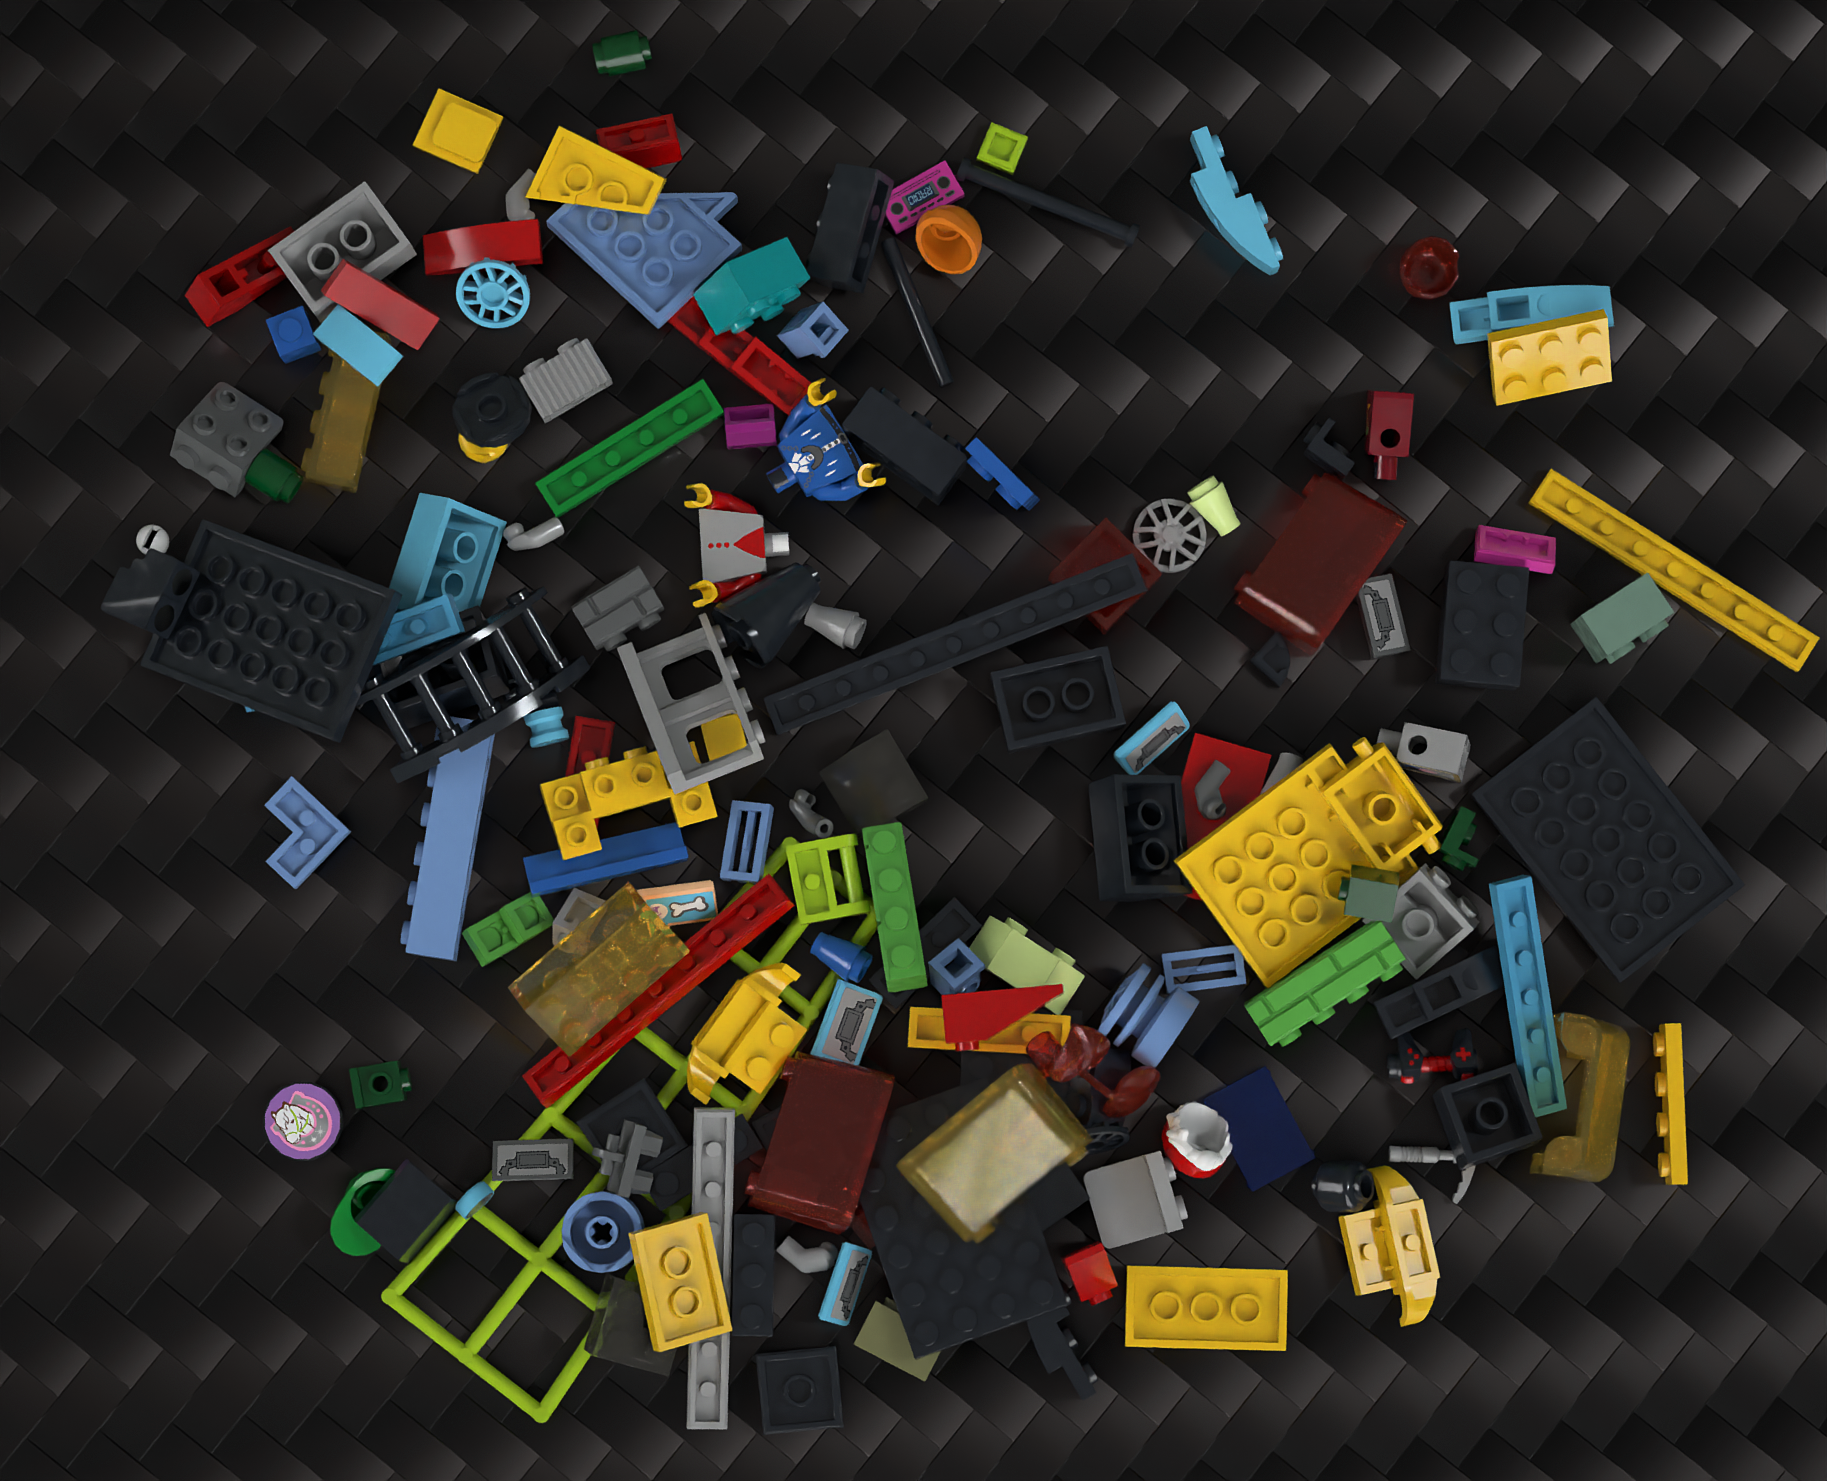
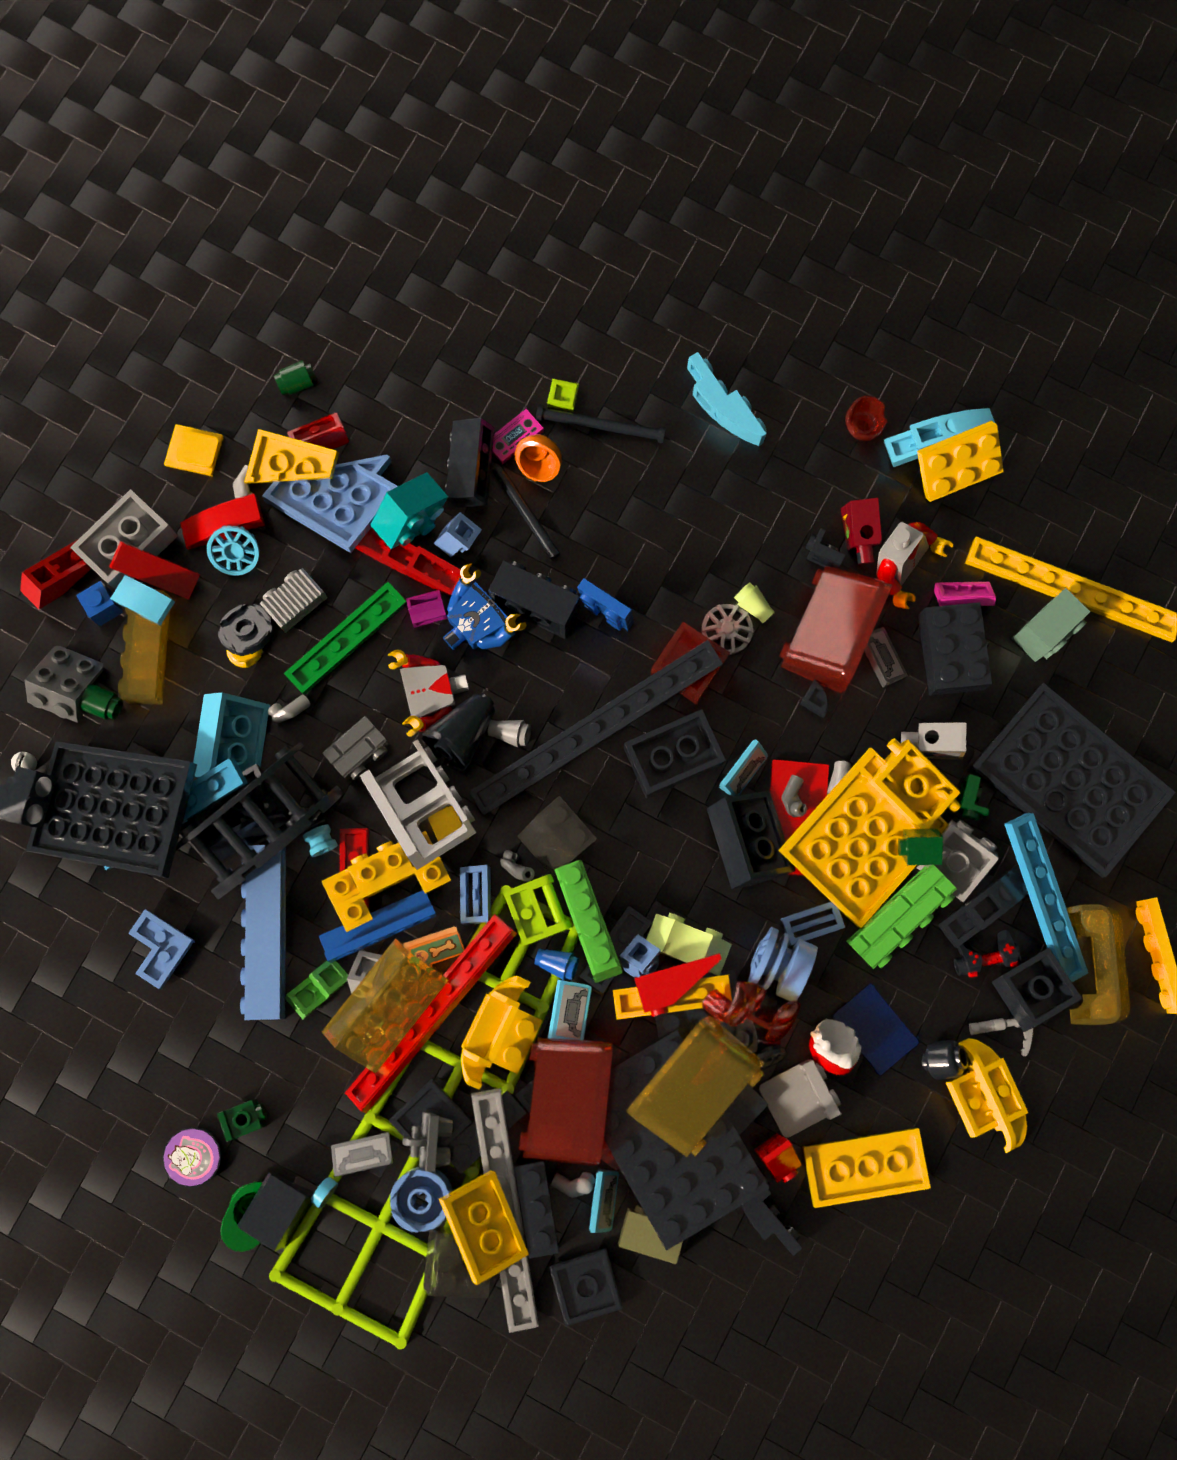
camera: 10 degrees left, 5 degrees down
none -> torso [876,522,953,609]

